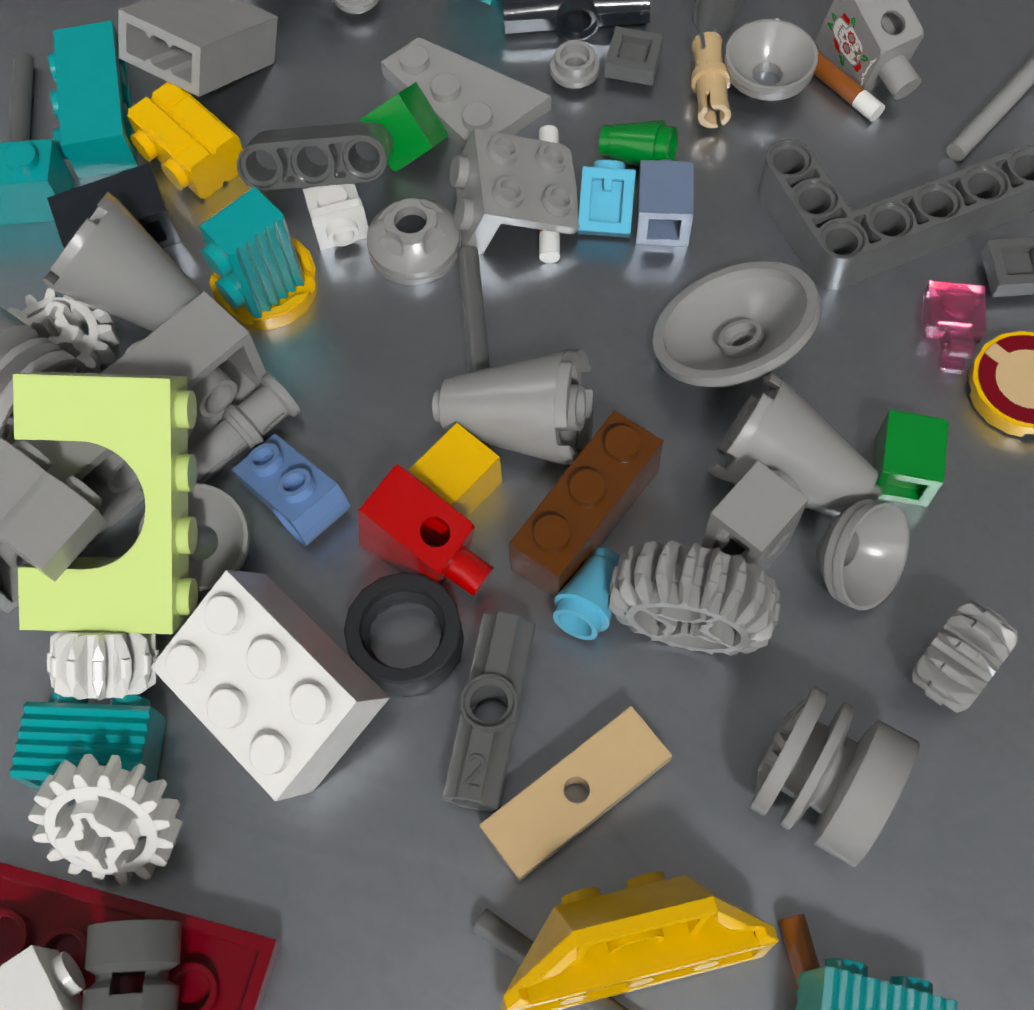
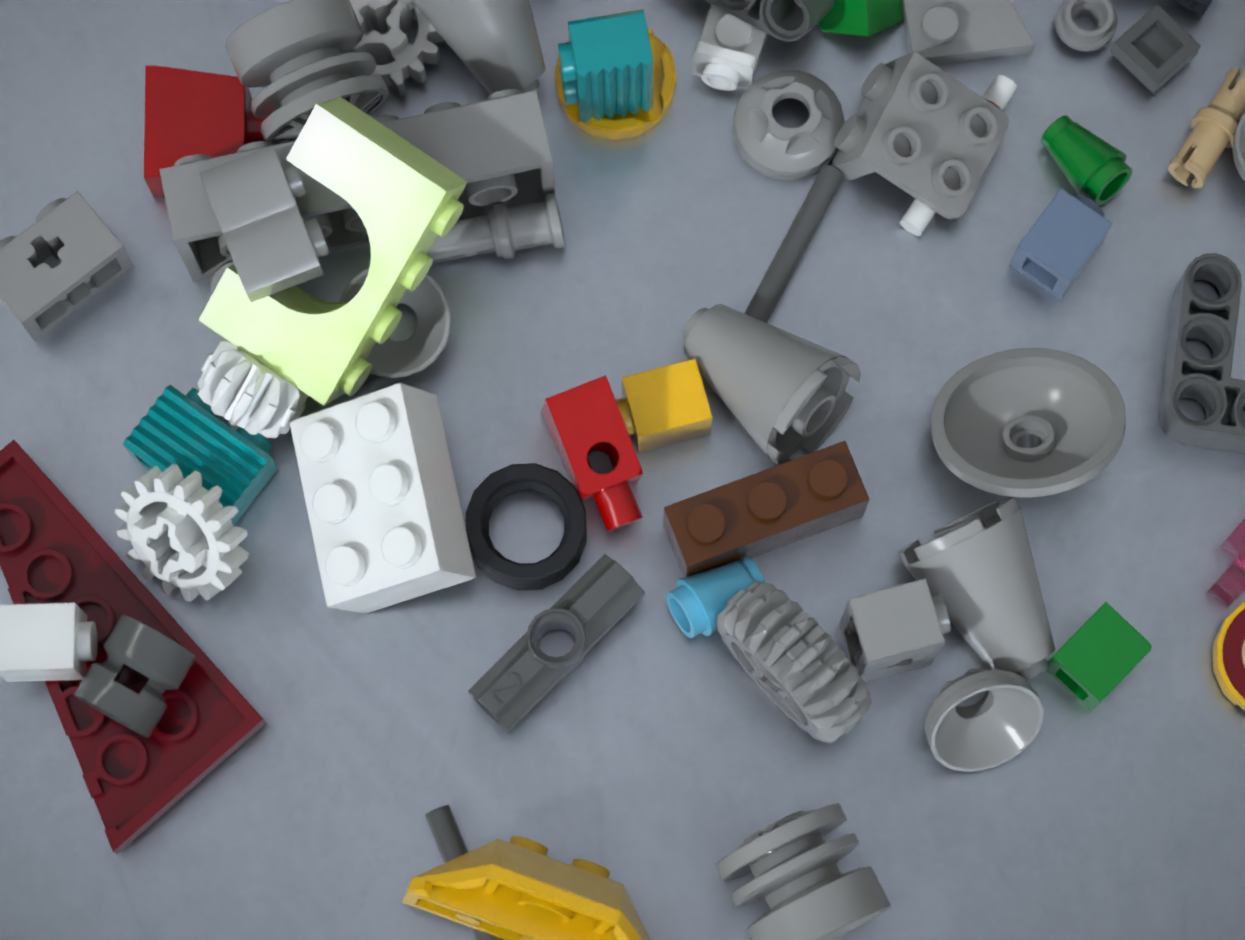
camera: 30 degrees right, 10 degrees up
medium blue plate [231,434,350,547] -> none
tan tile [479,706,673,881] -> none
medium azure bracket [577,160,636,238] -> none
light grey gear [912,601,1018,713] -> none

